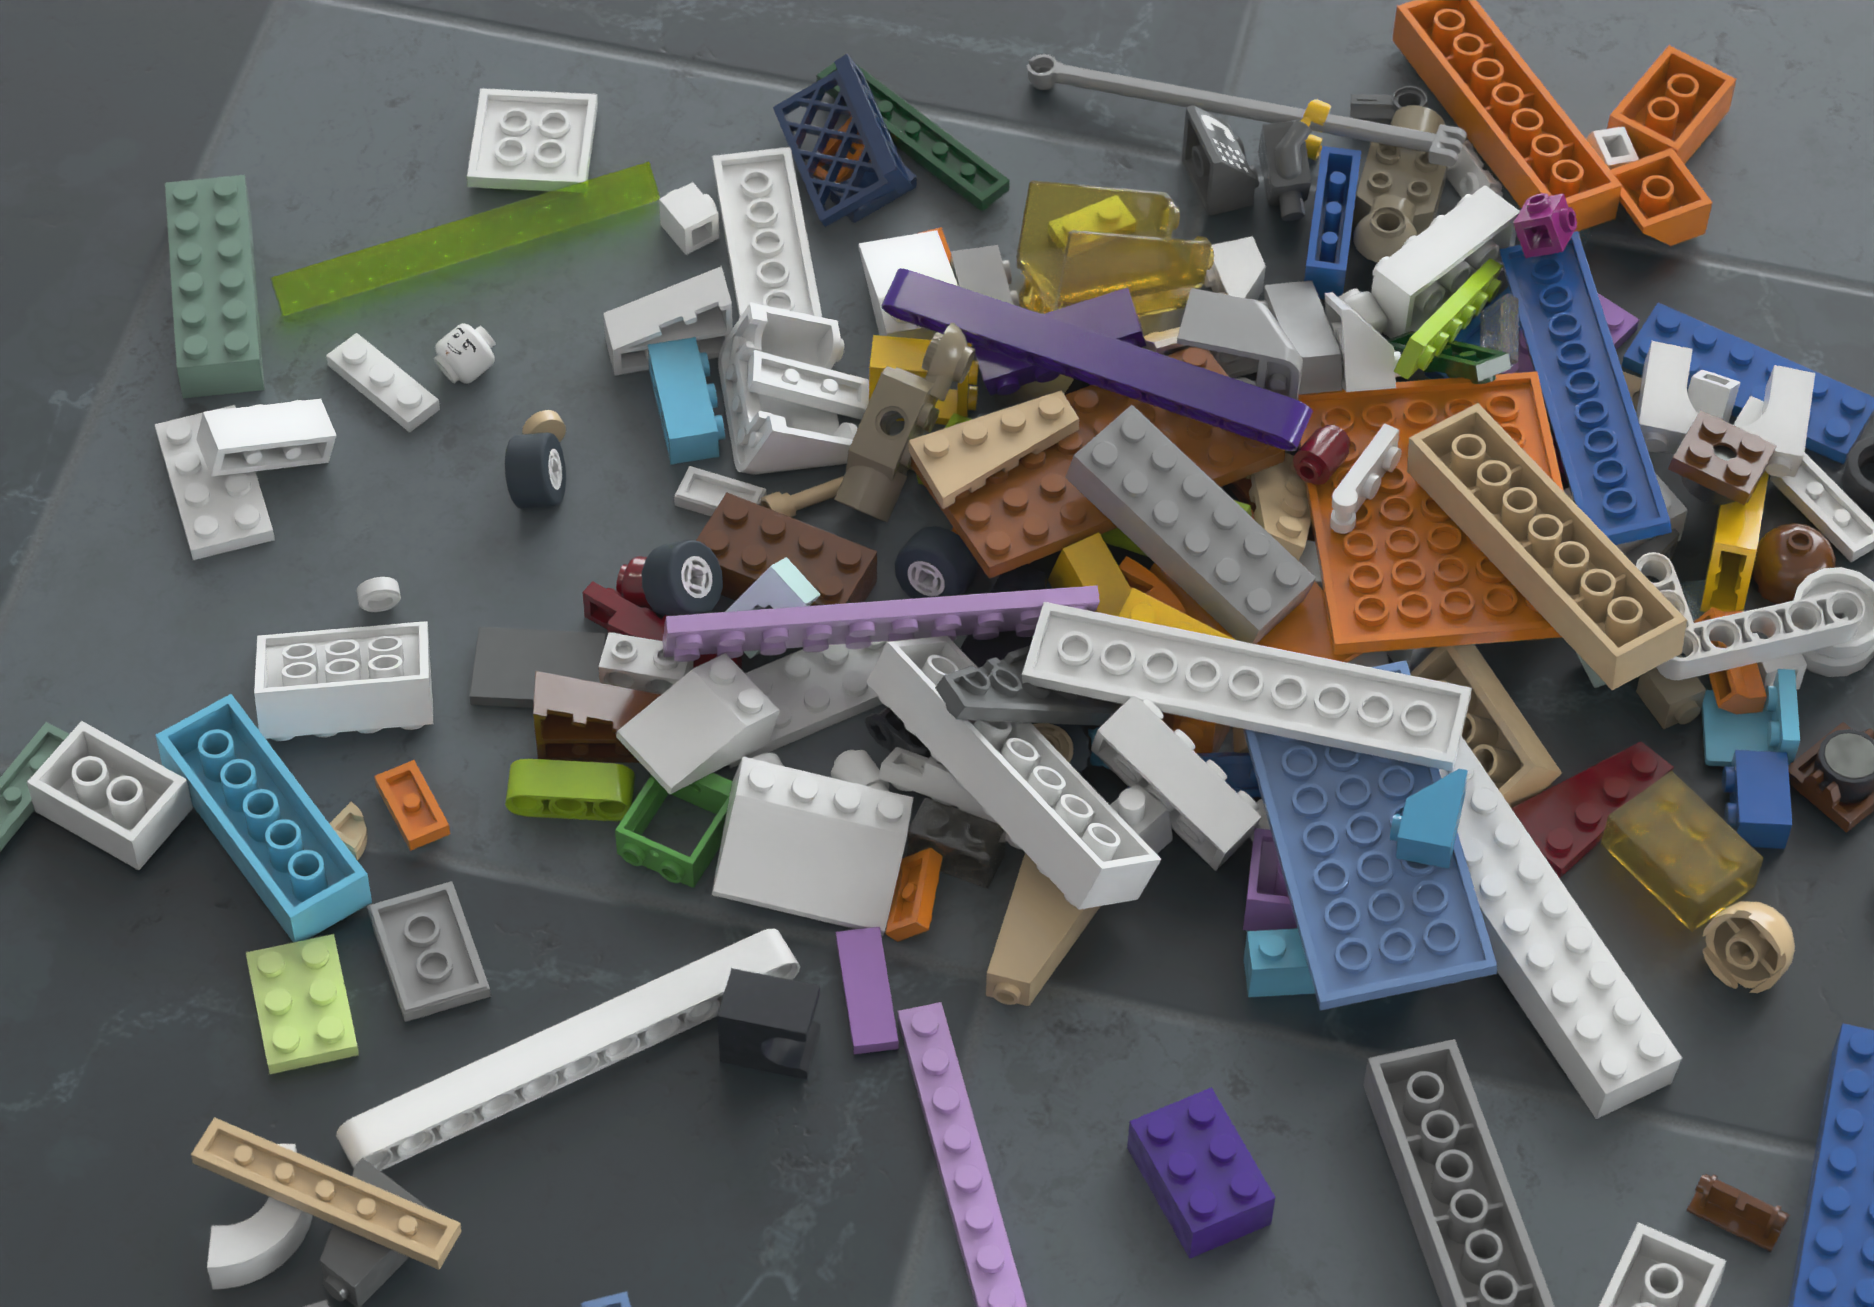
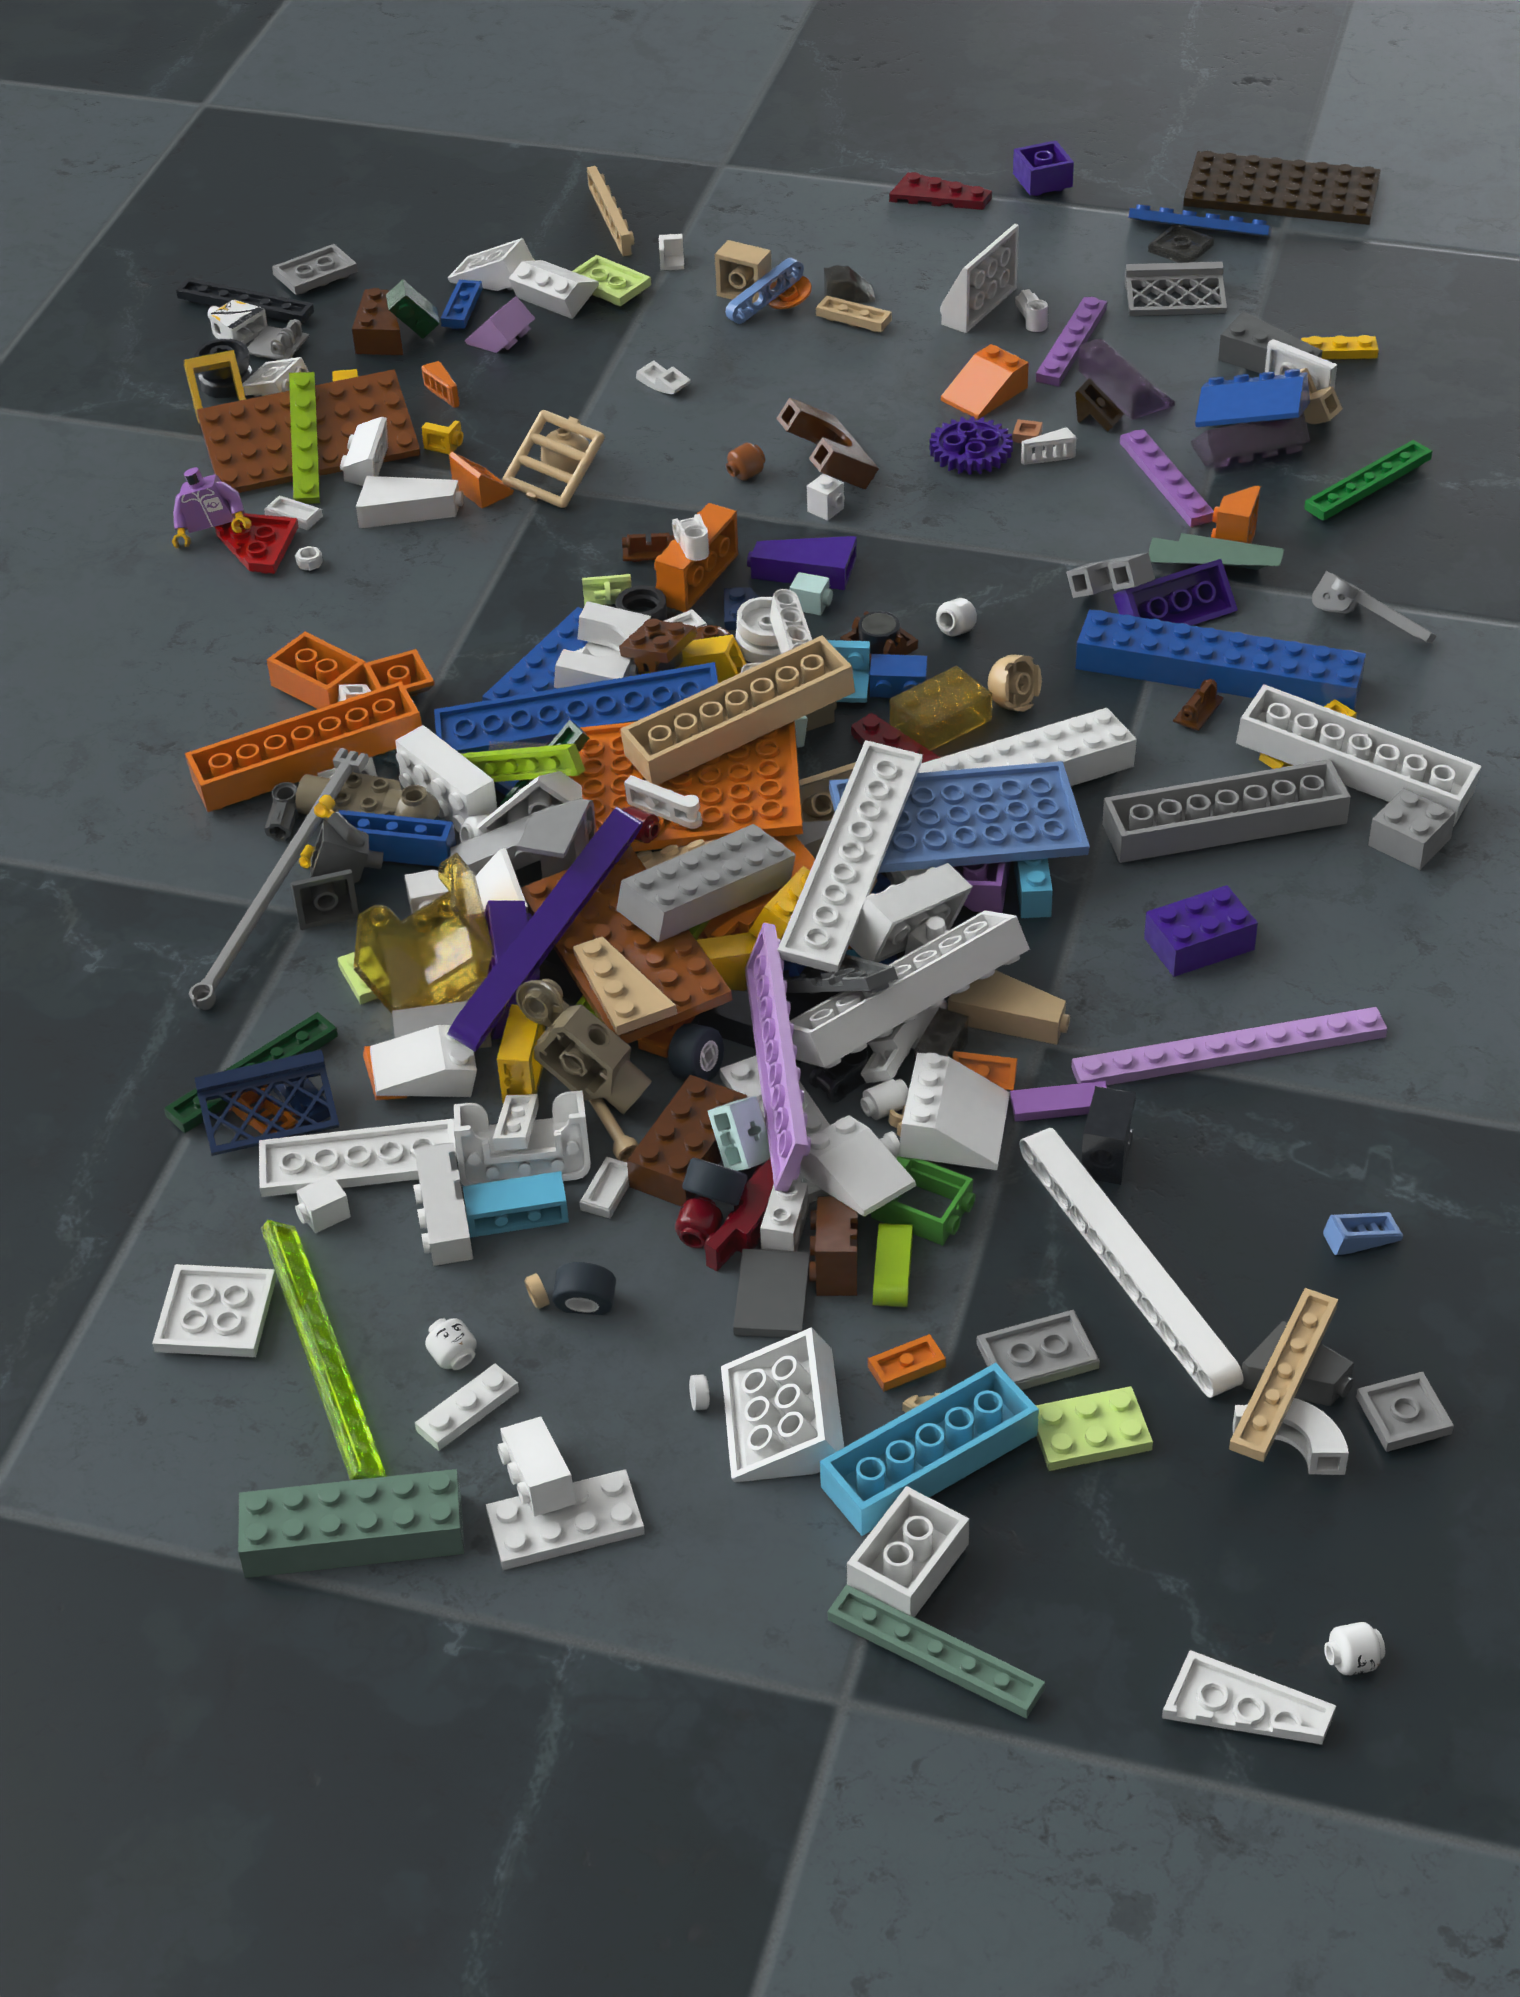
camera: 85 degrees left, 10 degrees down
dark azure slope [1390,769,1468,869] -> none
magenta brick [1513,193,1577,258] -> none

